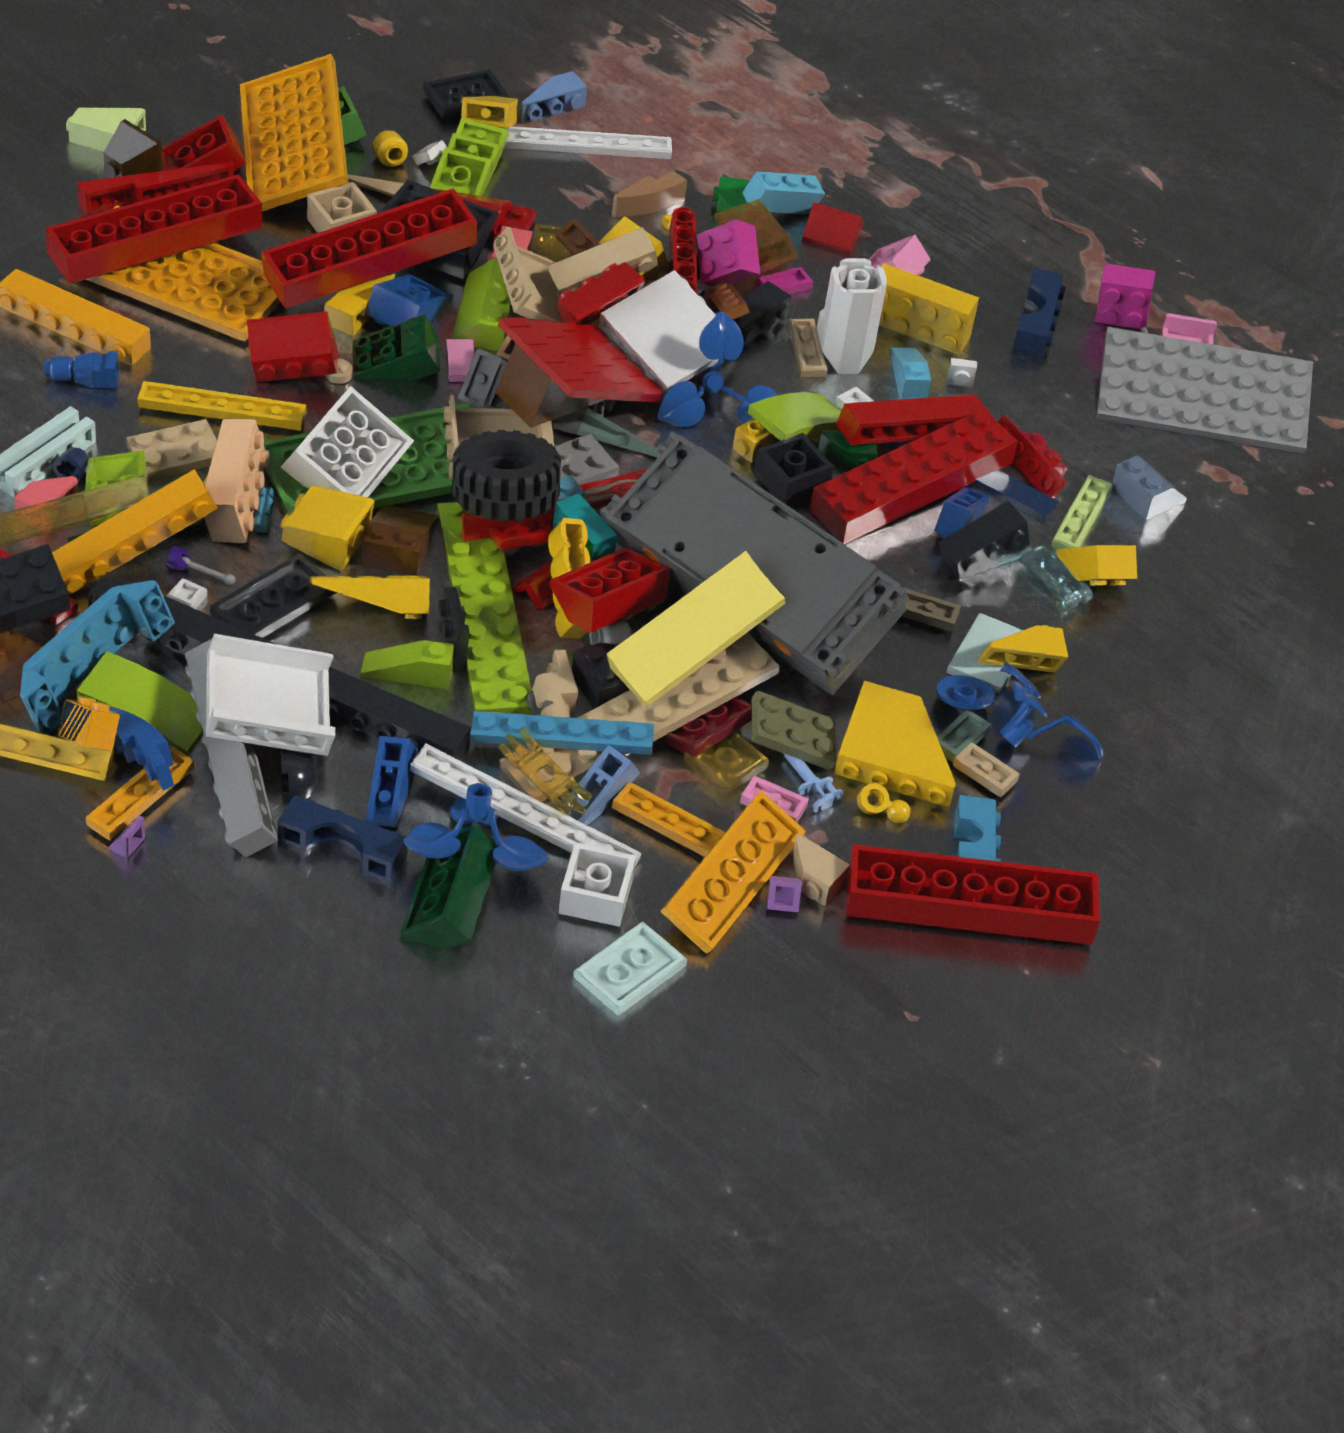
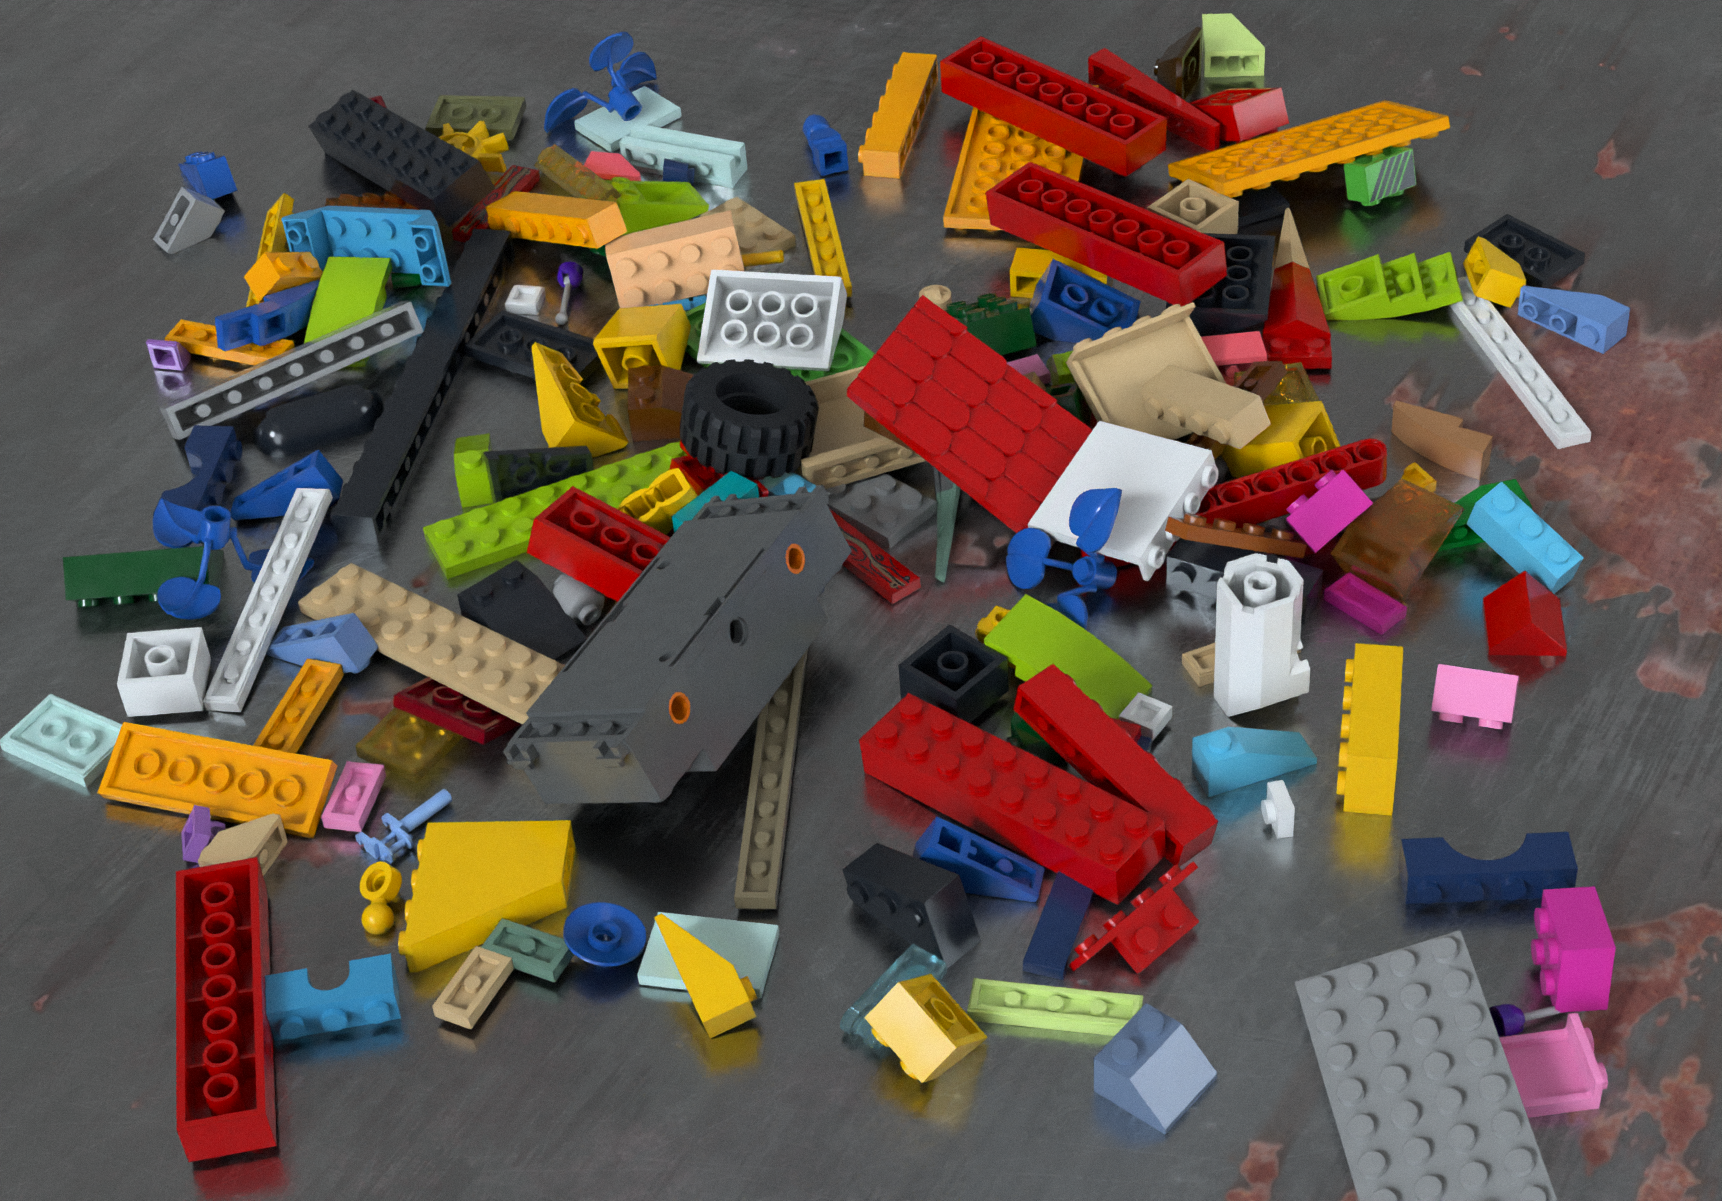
camera: 85 degrees right, 5 degrees down
white panel [206,634,335,756] -> none
red slope [247,311,338,382] -> none
yellow head [372,130,408,167] -> none
white plate [412,140,447,165] -> none
dark azure plate [470,711,654,755] -> none
clear yellow piece [498,726,593,815] -> none
tan plate [526,650,578,718] -> none
red slope [555,262,645,325] -> none
light yellow arch [607,551,786,707] -> none
olive plate [752,690,836,770] -> none
blue plant [999,662,1103,759] -> none

